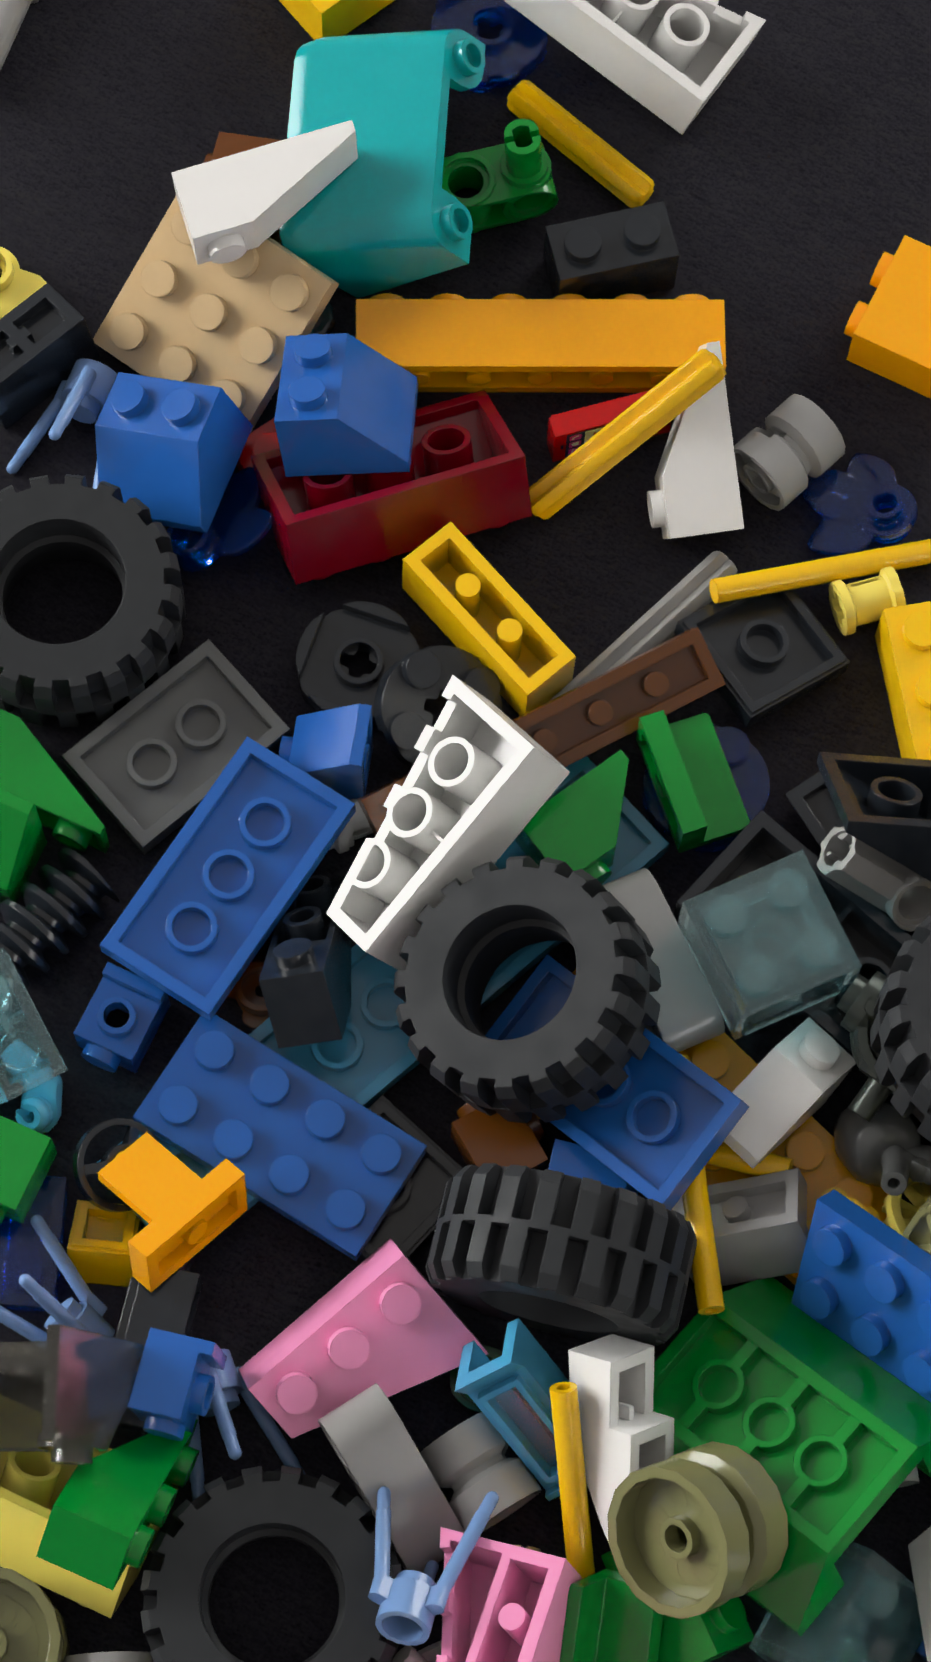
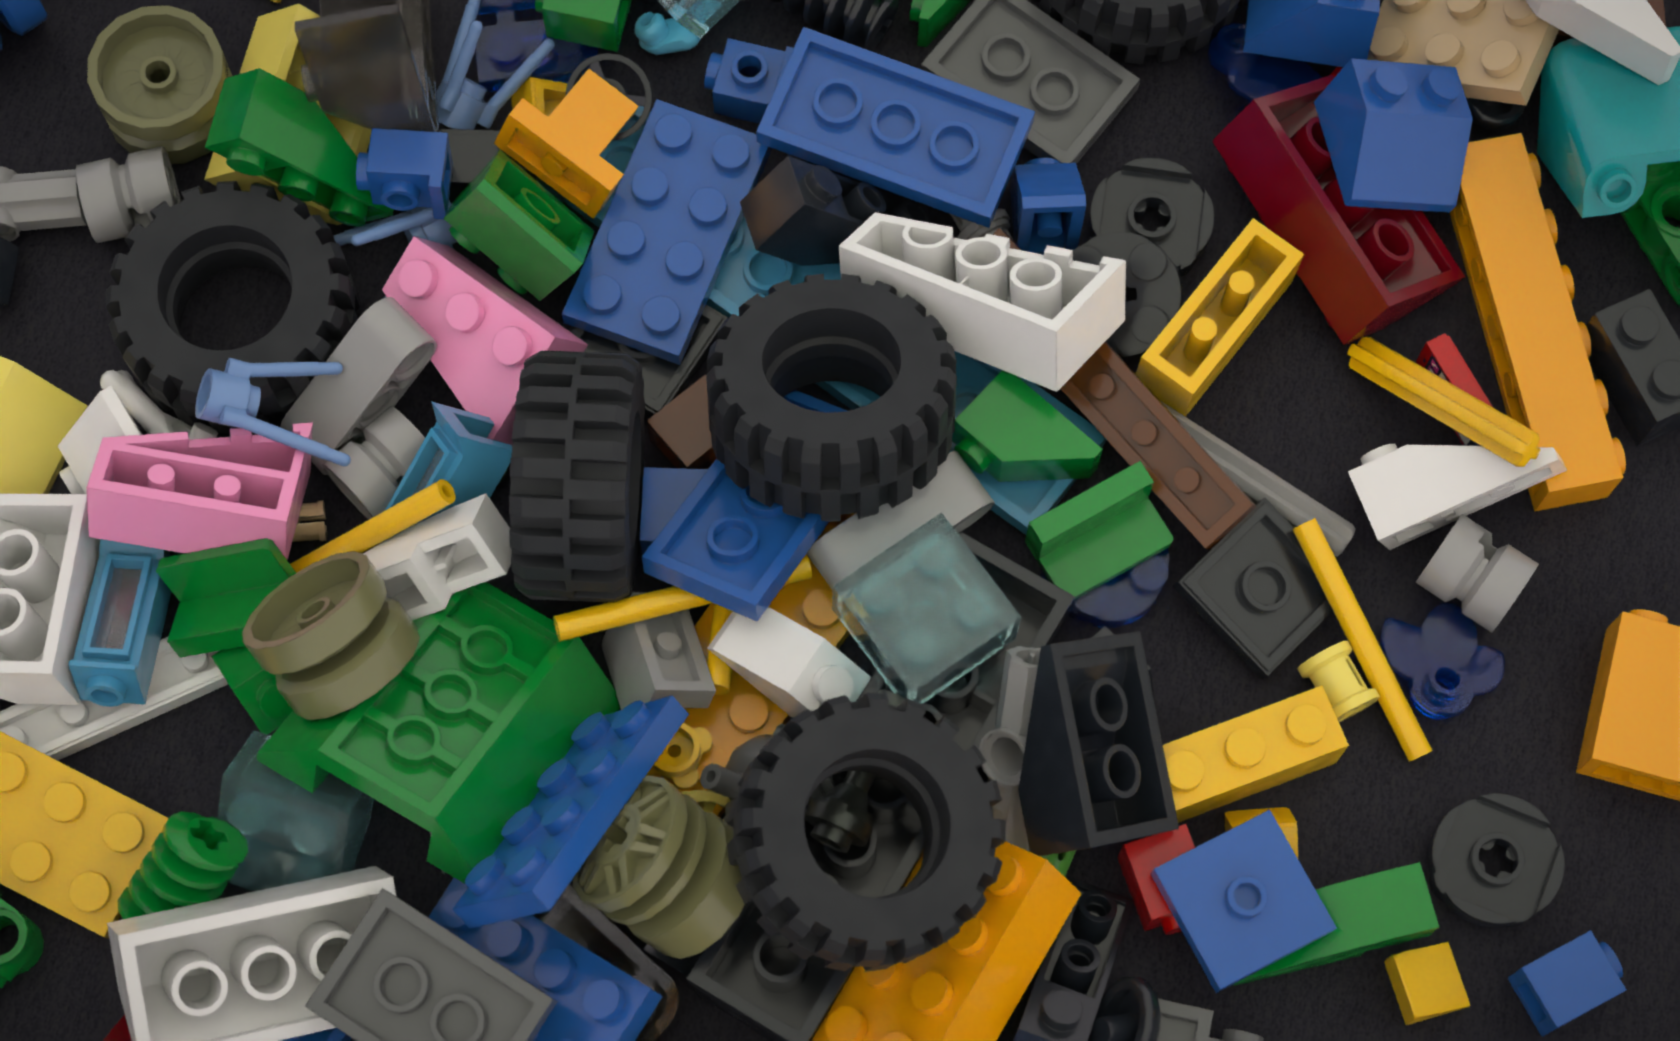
camera: 80 degrees right, 0 degrees up
none -> green slope [443,150,595,301]

